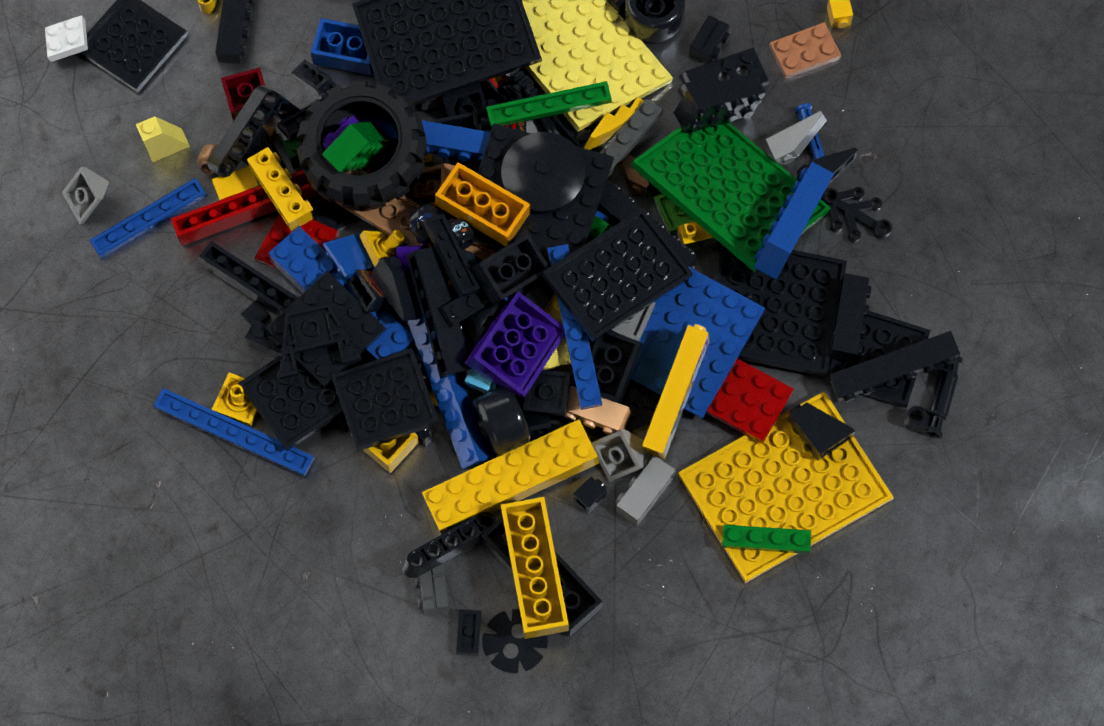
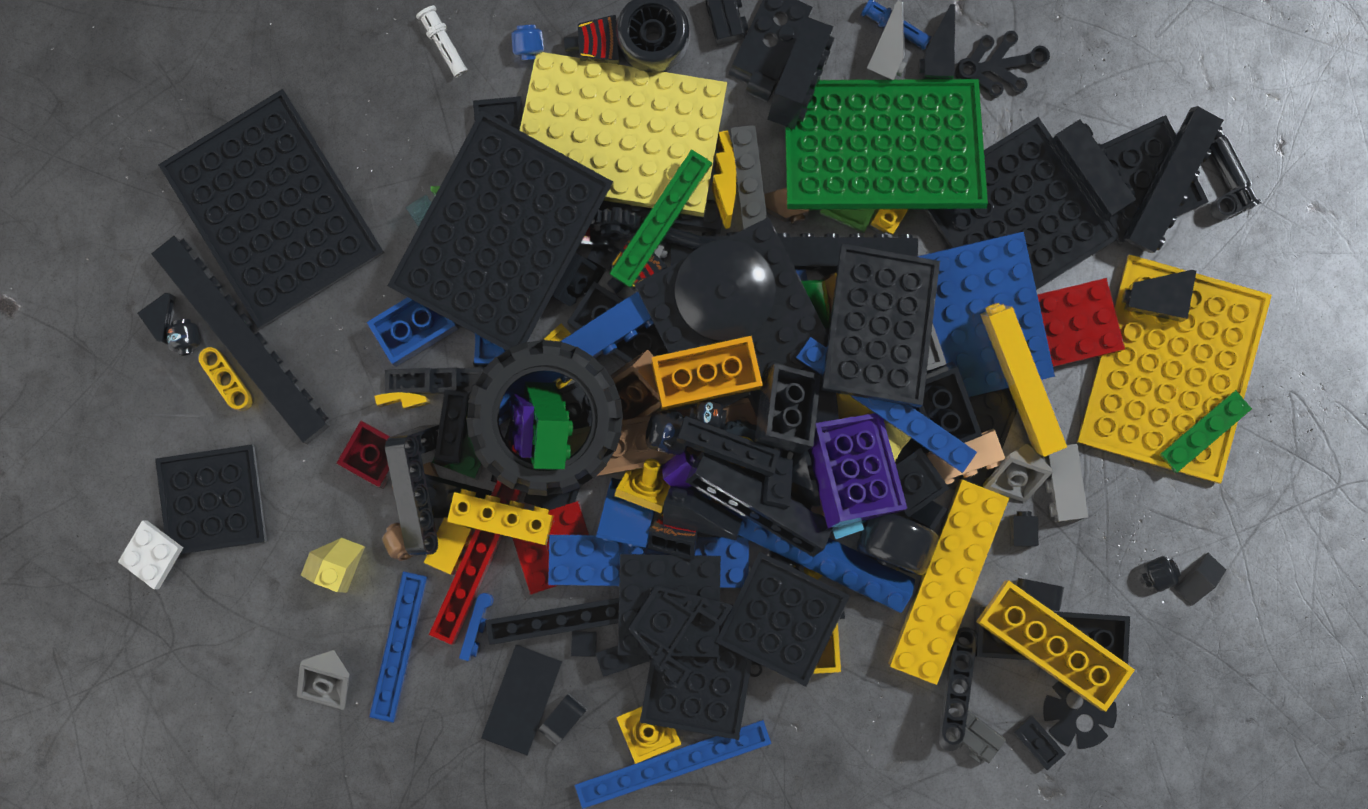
camera: 40 degrees left, 15 degrees up
blue brick [754,162,834,279] -> none
none -> yellow slope [374,392,430,410]
none -> blue plate [459,593,494,661]
none -> black tile [481,644,563,756]
none -> black beam [538,693,587,746]
none -> black beam [1016,578,1064,612]
none -> black head [1142,555,1181,592]
none -> black slope [1174,553,1226,605]

